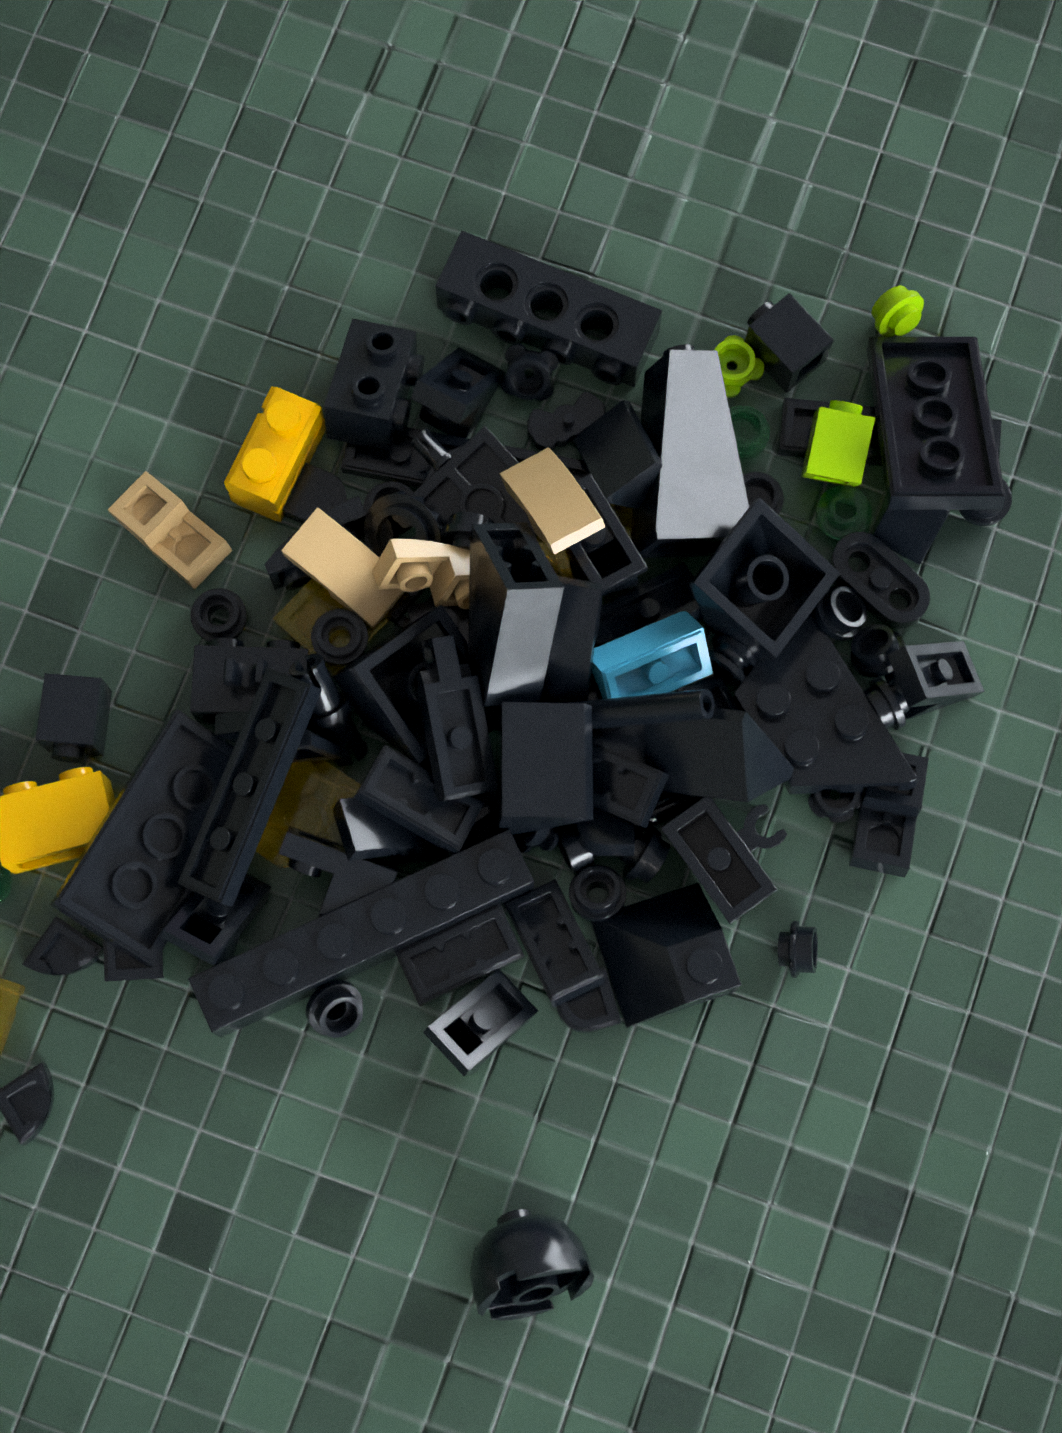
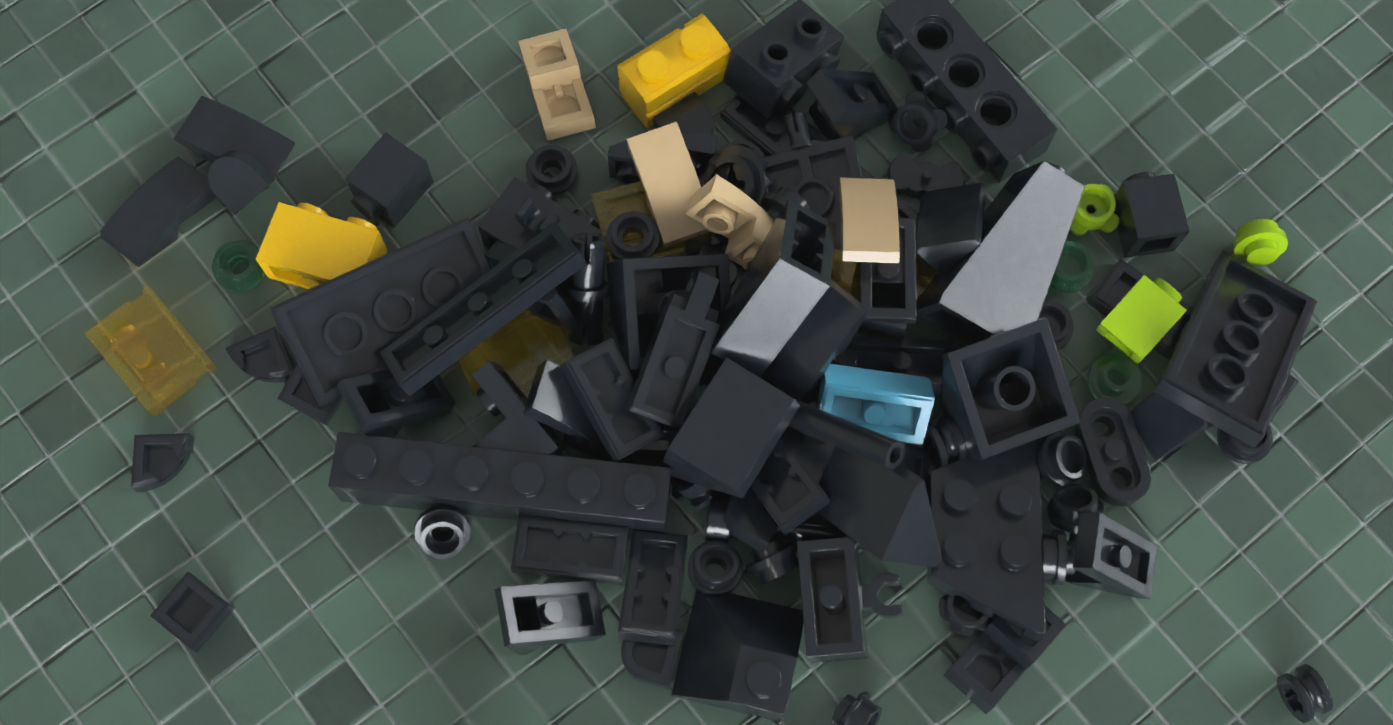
camera: 30 degrees right, 5 degrees down
none -> black tile [150,572,234,652]

